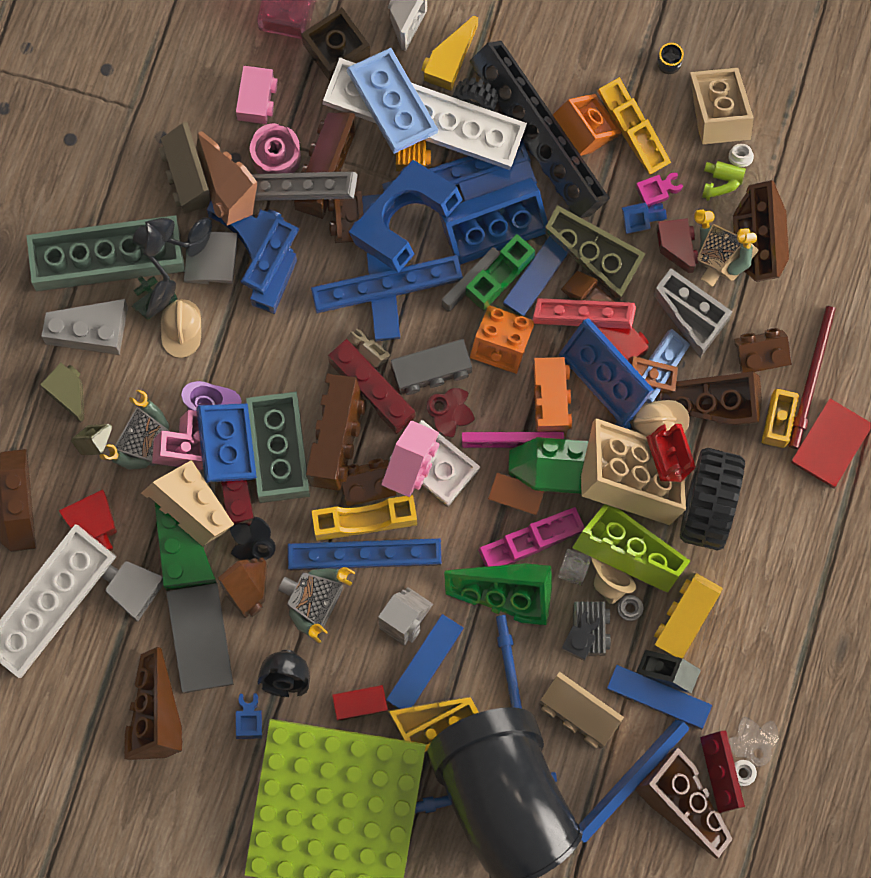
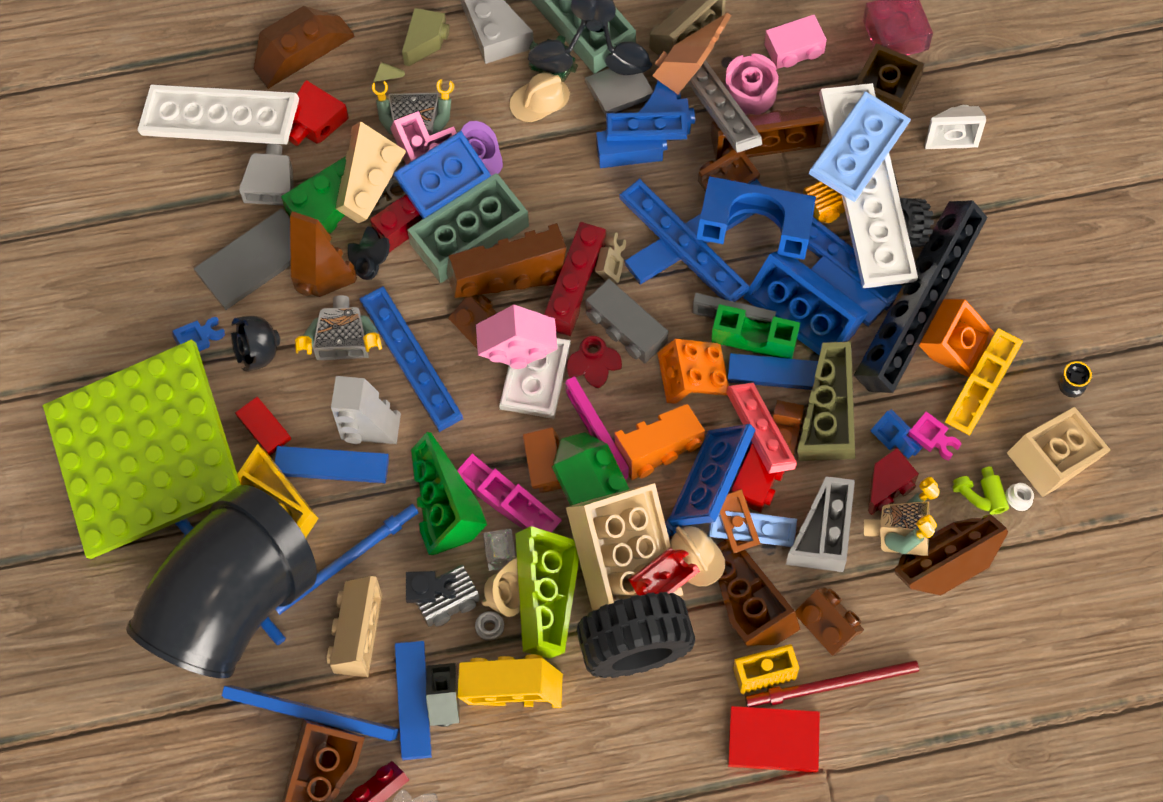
camera: 65 degrees right, 10 degrees down
reddish brown wedge [124,647,183,760] -> none
yellow arch [311,495,417,541] -> none
yellow slope [421,16,478,91] -> none

